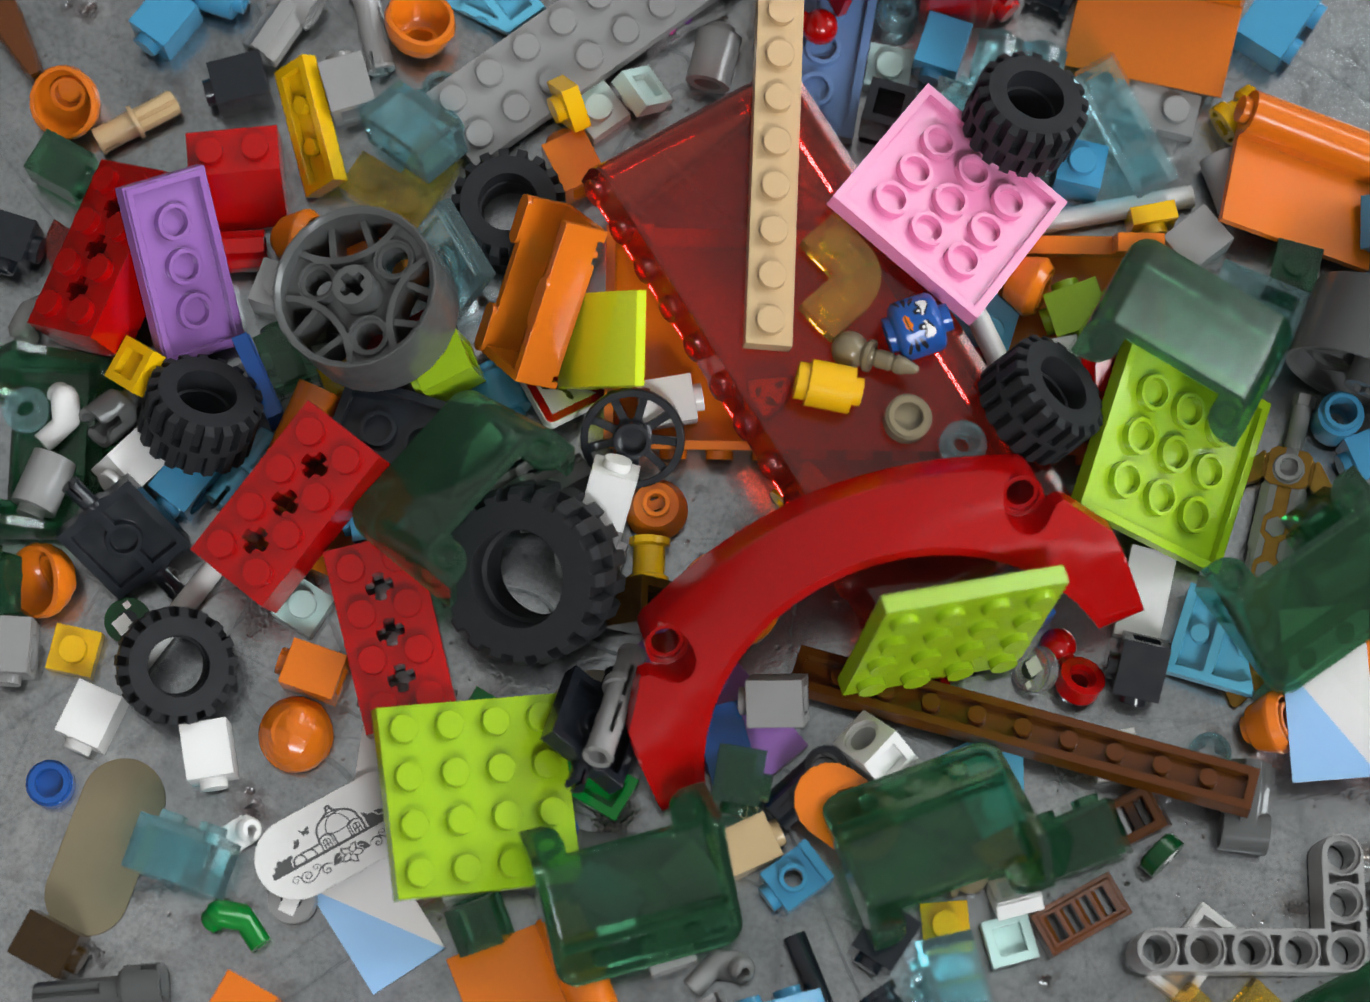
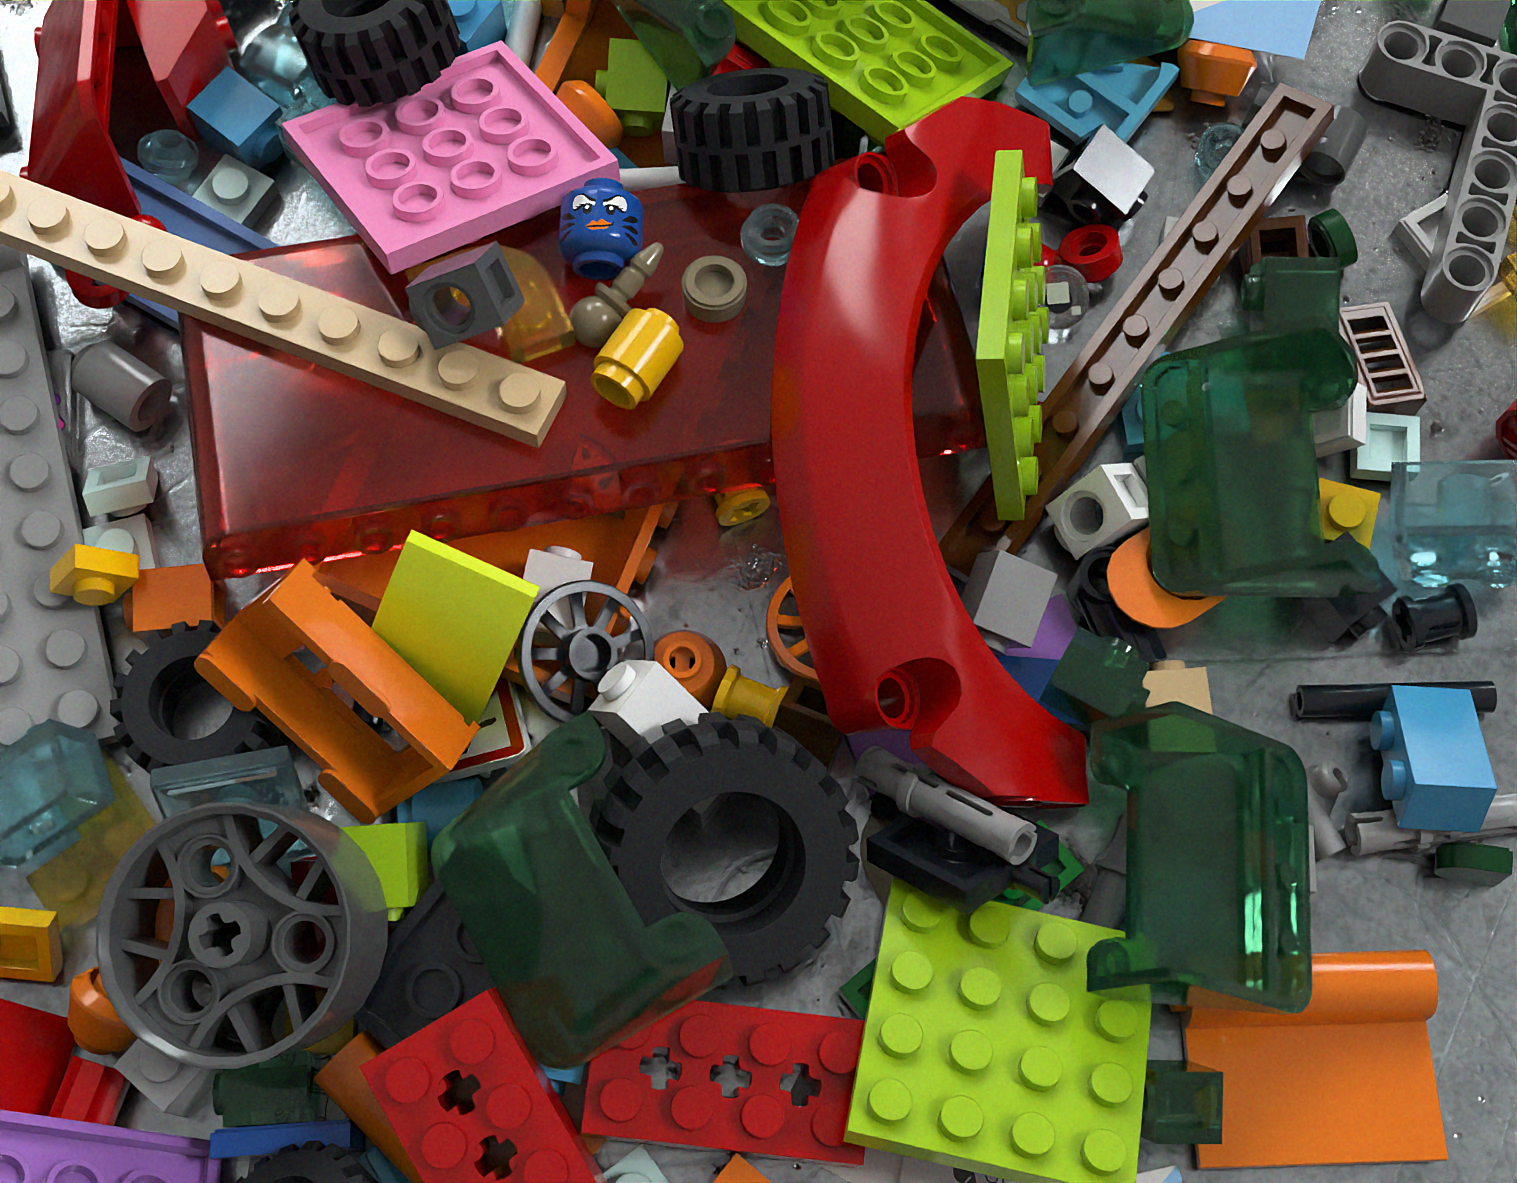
camera: 70 degrees left, 5 degrees down
dark azure brick [757,838,835,916] -> none
black brick [858,76,917,141] -> none
none -> dark grey brick [405,241,526,350]

